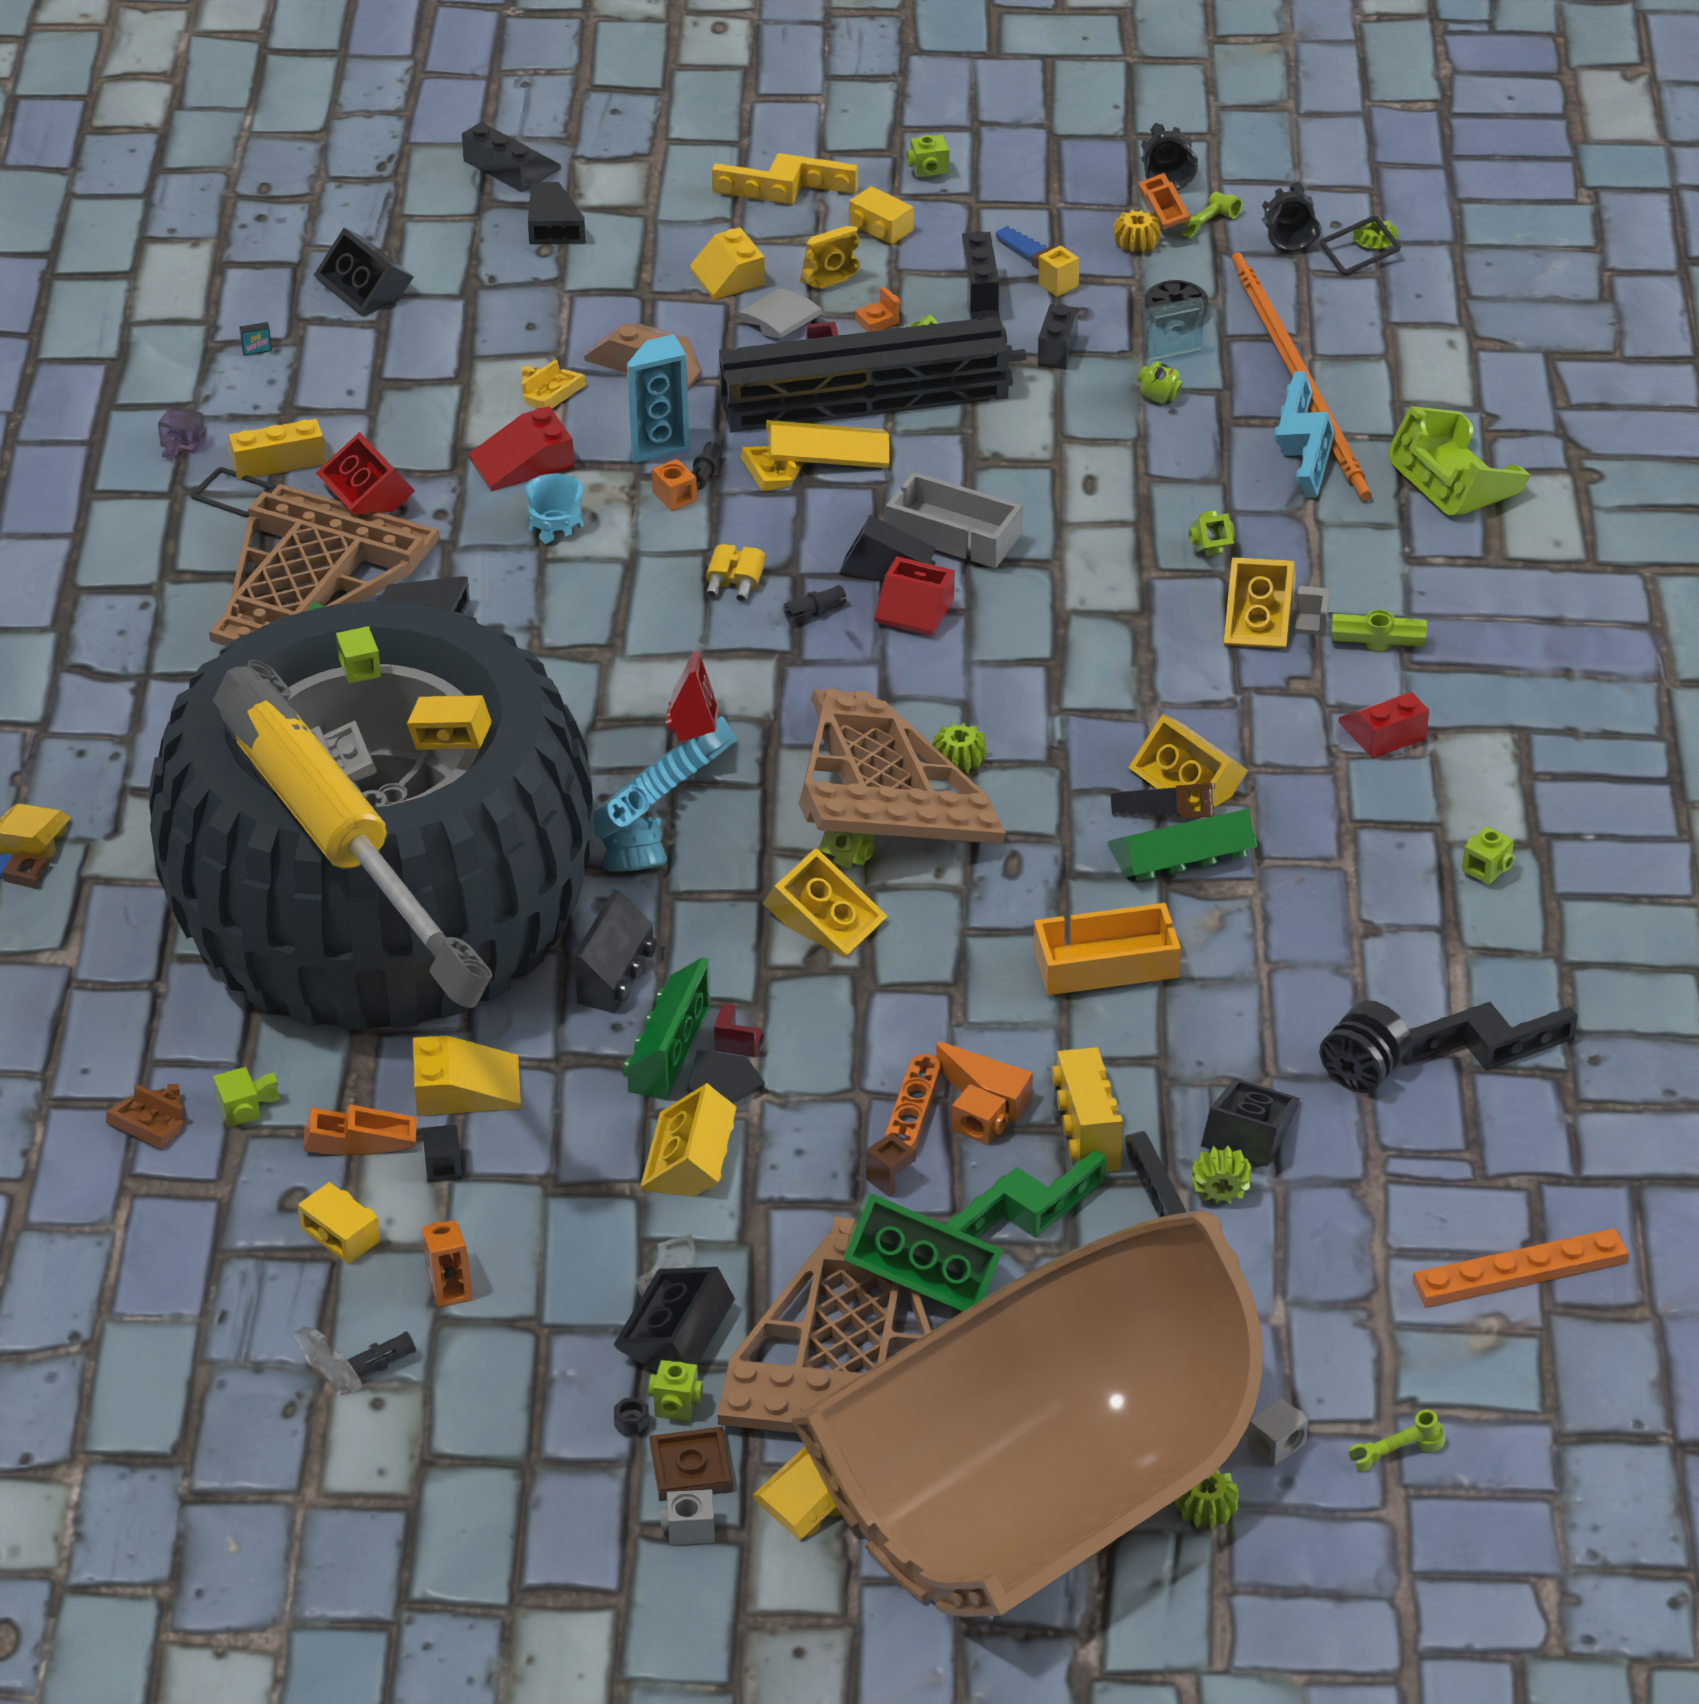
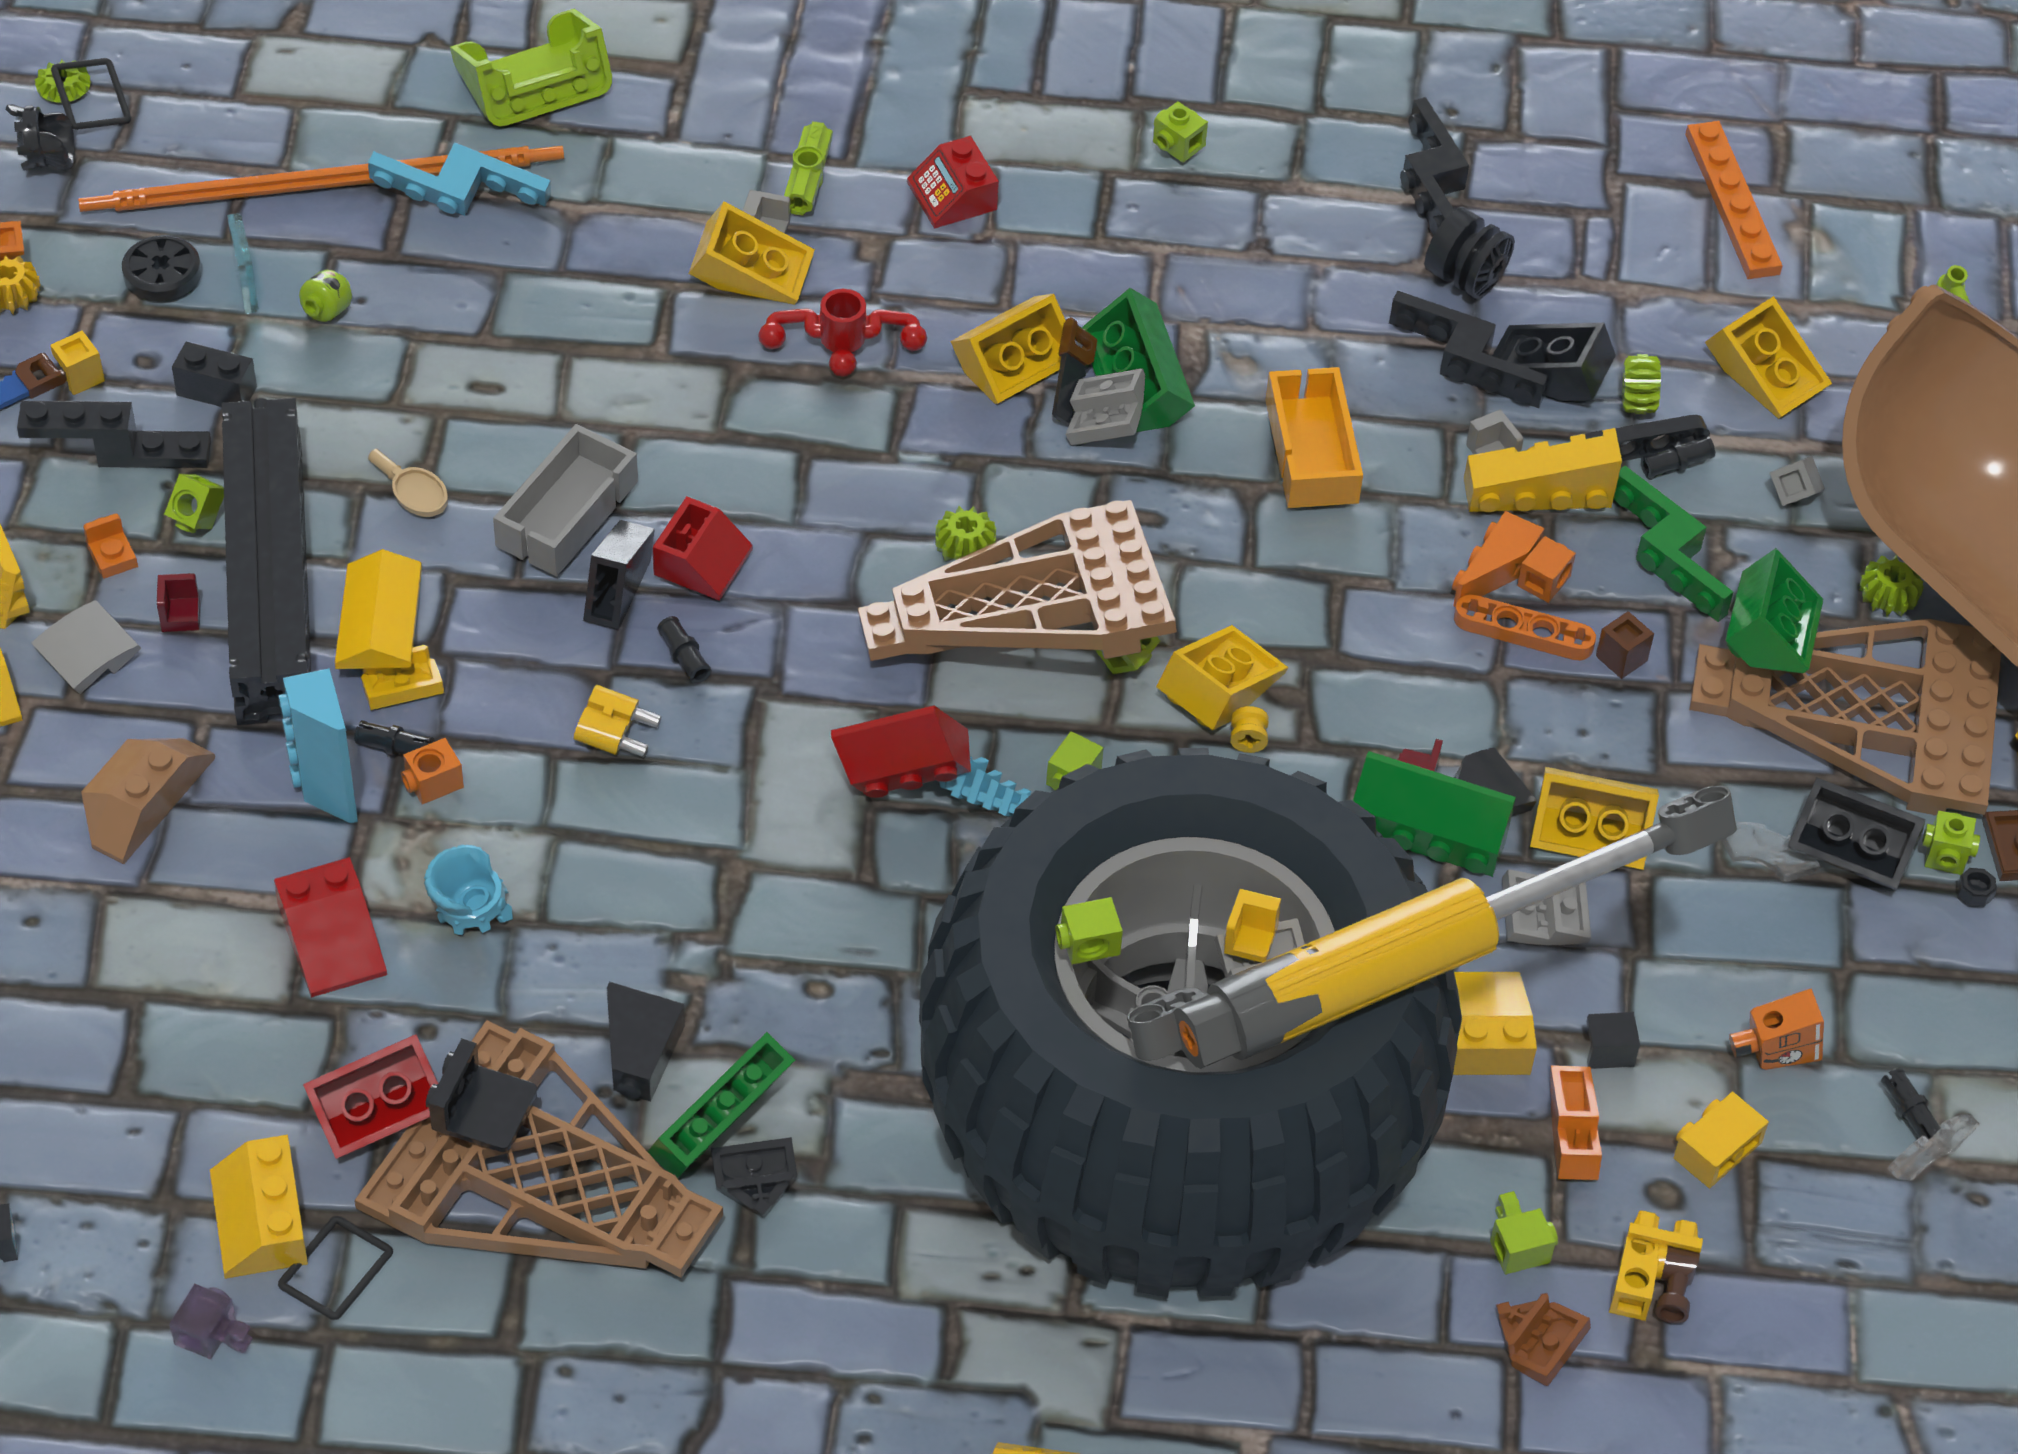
camera: 90 degrees left, 10 degrees up
yellow brick [407,695,492,750] -> none
yellow slope [521,360,587,409] -> none
lime brick [1188,510,1235,556] -> none
none -> tan piece [368,449,448,517]
none -> black bracket [426,1038,537,1152]
none -> red wheel [758,288,927,377]
none -> lime brick [1046,731,1104,790]
none -> light grey slope [1065,369,1145,445]
none -> yellow panel [1224,889,1281,963]
none -> yellow wheel [1230,706,1269,753]
none -> black bracket [1389,291,1548,408]
none -> light grey panel [1466,409,1523,454]
none -> light grey slope [1502,868,1591,945]
none -> yellow hips [1609,1210,1703,1323]
none -> black pin [1641,436,1716,479]
none -> yellow slope [1705,296,1832,419]

